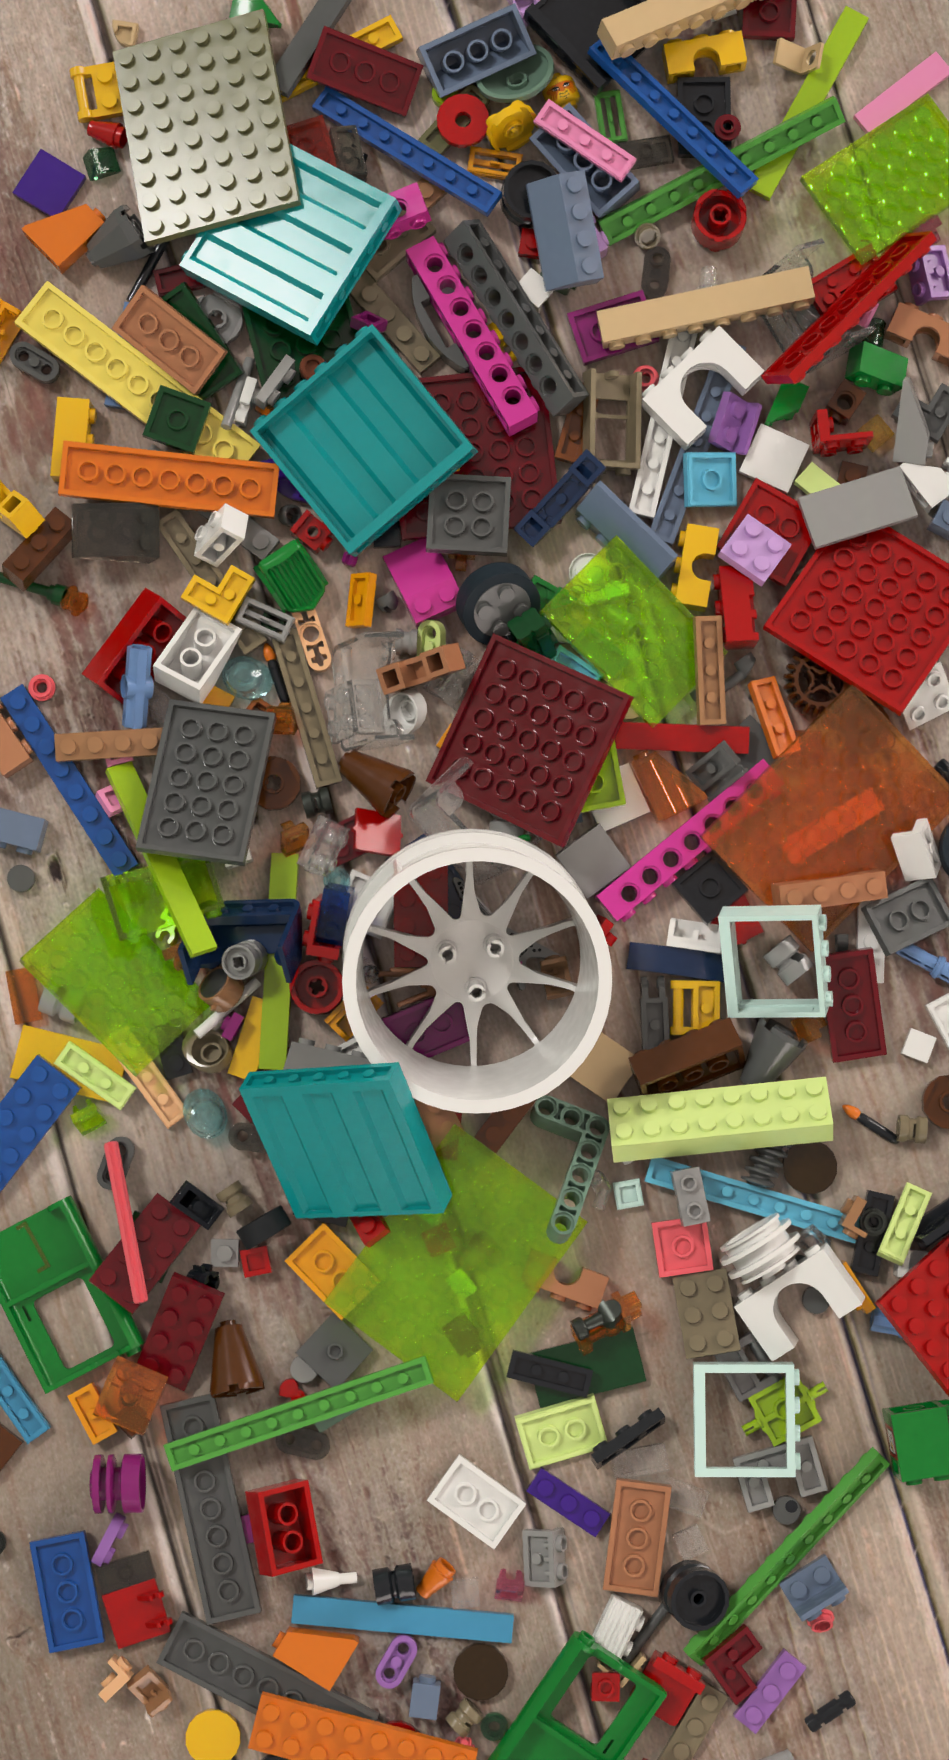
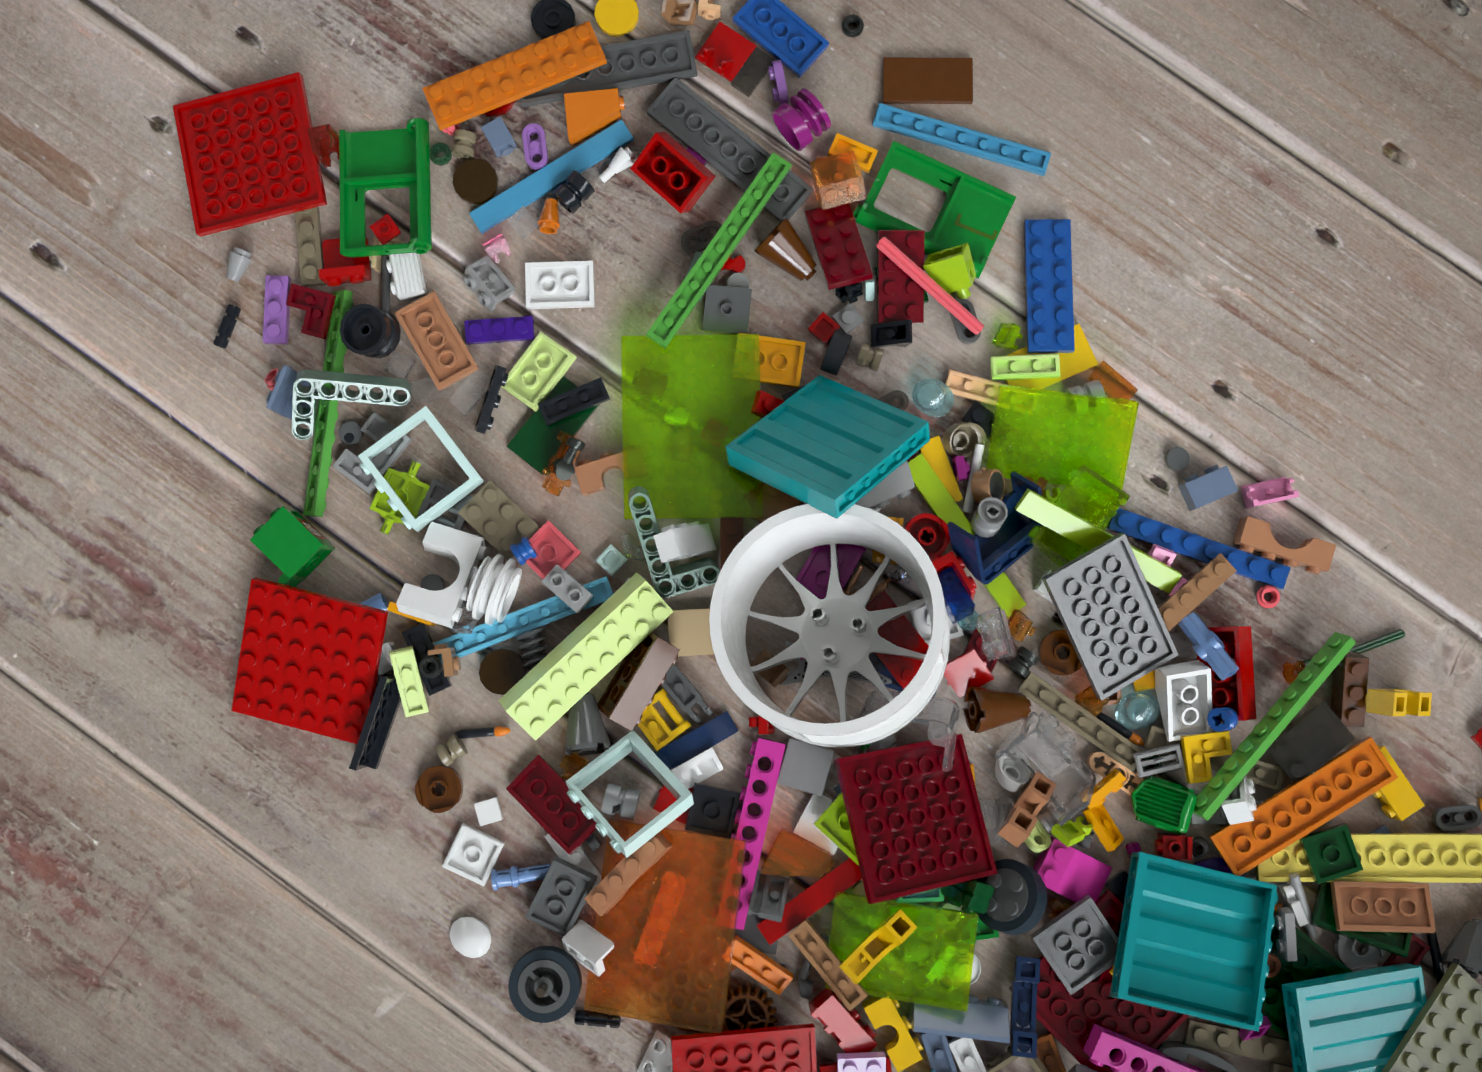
camera: 145 degrees right, 0 degrees up
none -> sand green beam [292,369,412,440]
none -> blue wheel [510,536,538,566]
none -> white brick [653,521,717,563]
none -> yellow arch [839,909,917,985]
none -> light aqua tile [863,278,875,301]
none -> lime torso [923,243,976,299]
none -> lime plate [1051,816,1093,847]
none -> light orange plate [1081,768,1126,810]
none -> bright green plate [1193,632,1356,821]
none -> blue wheel [1207,707,1238,732]

